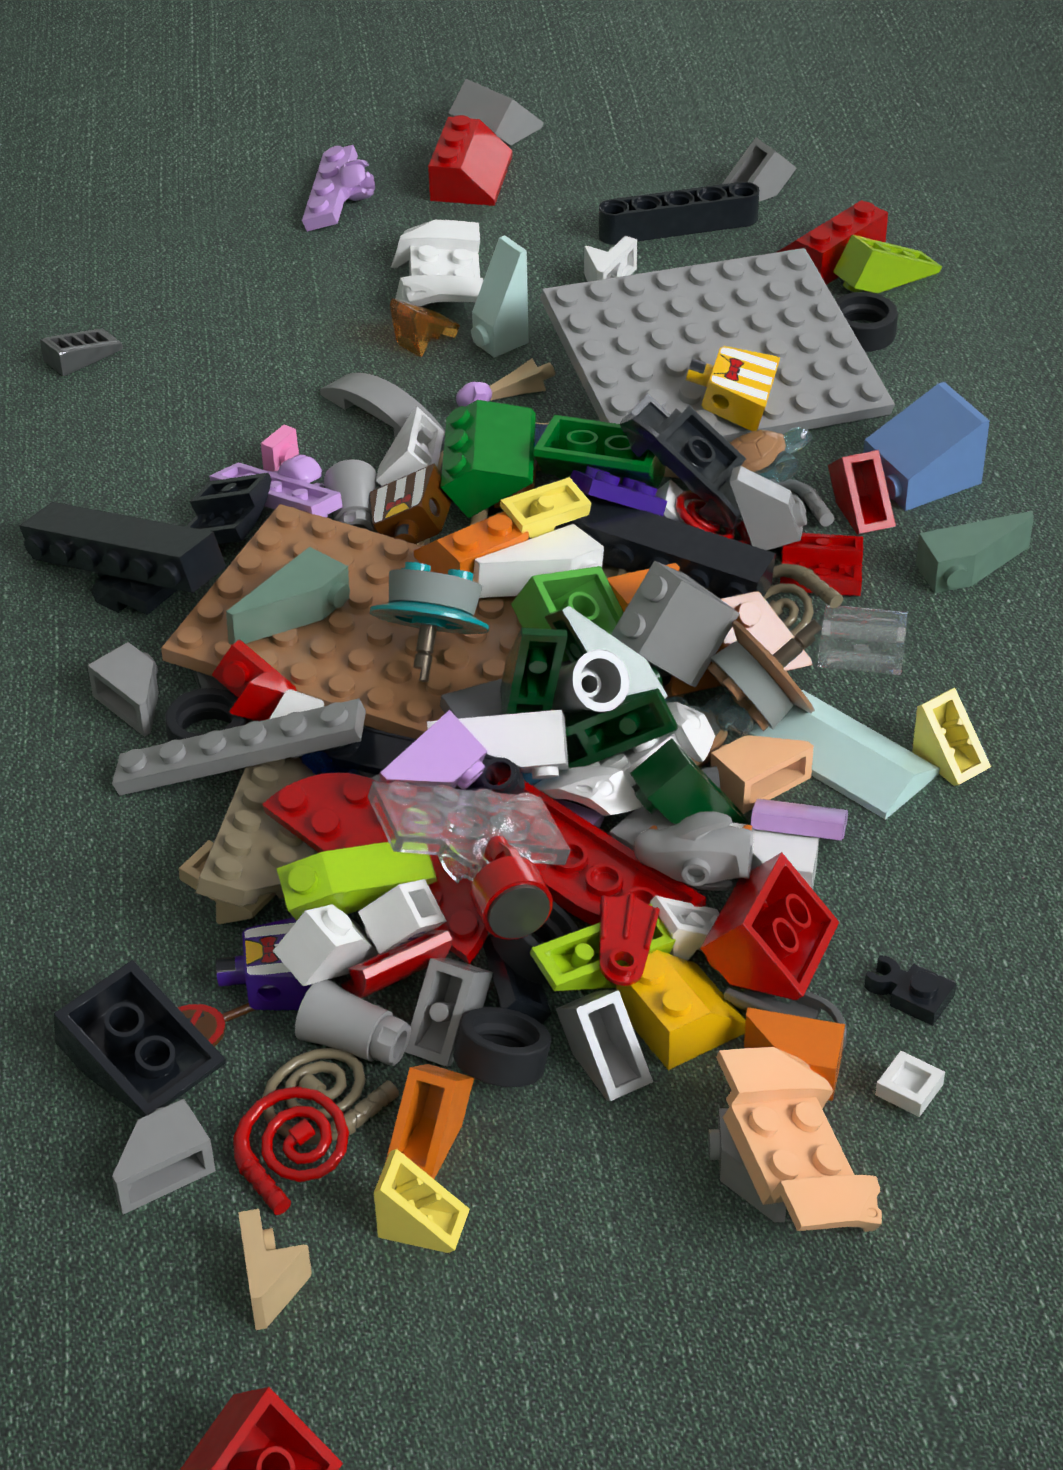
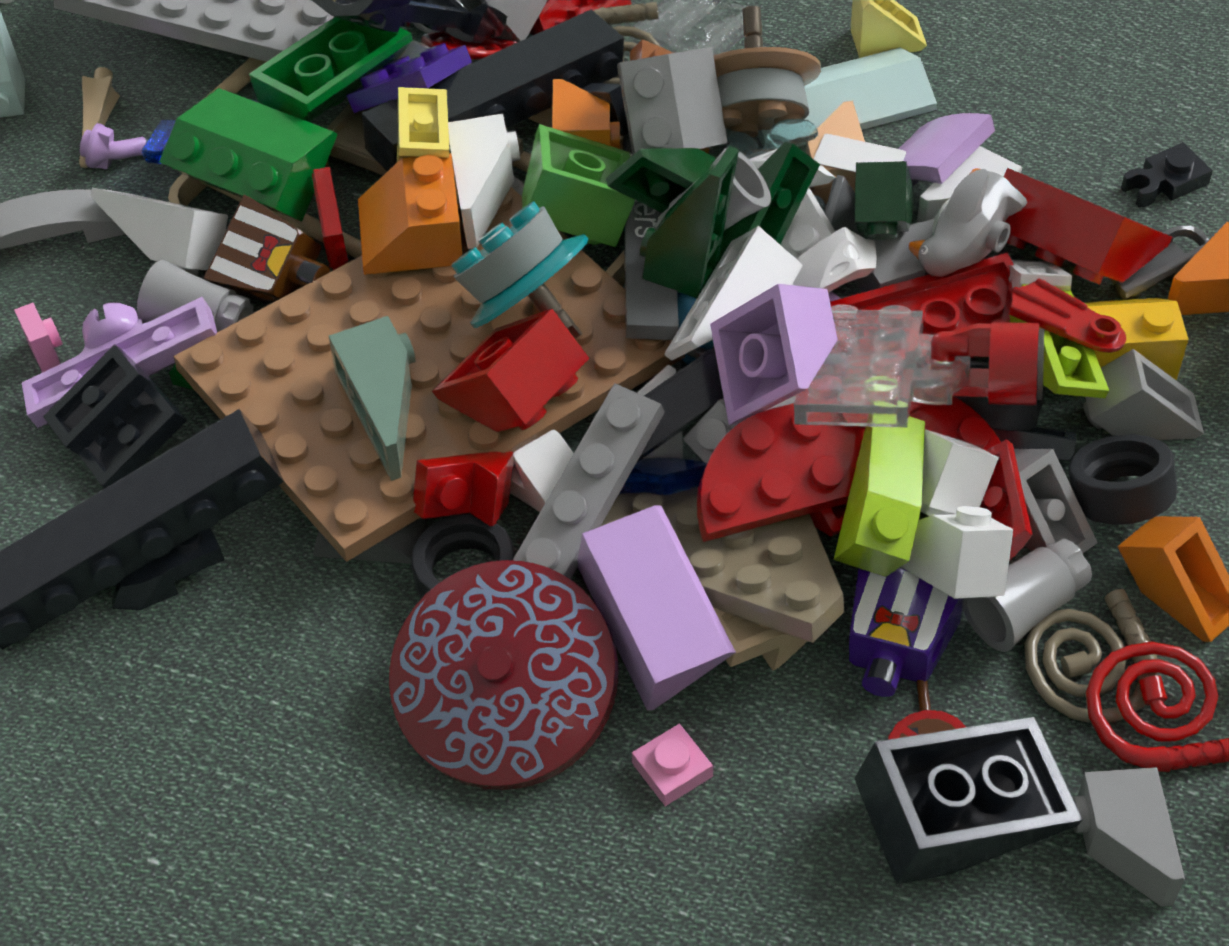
camera: 60 degrees left, 10 degrees up
light grey slope [88,642,159,737] -> none
none -> red tile [311,167,348,270]
none -> dark red dish [389,560,619,790]
none -> red slope [432,308,590,432]
none -> lavender slope [578,505,736,710]
none -> bright pink plate [632,723,713,806]
none -> white sticker [814,134,906,172]

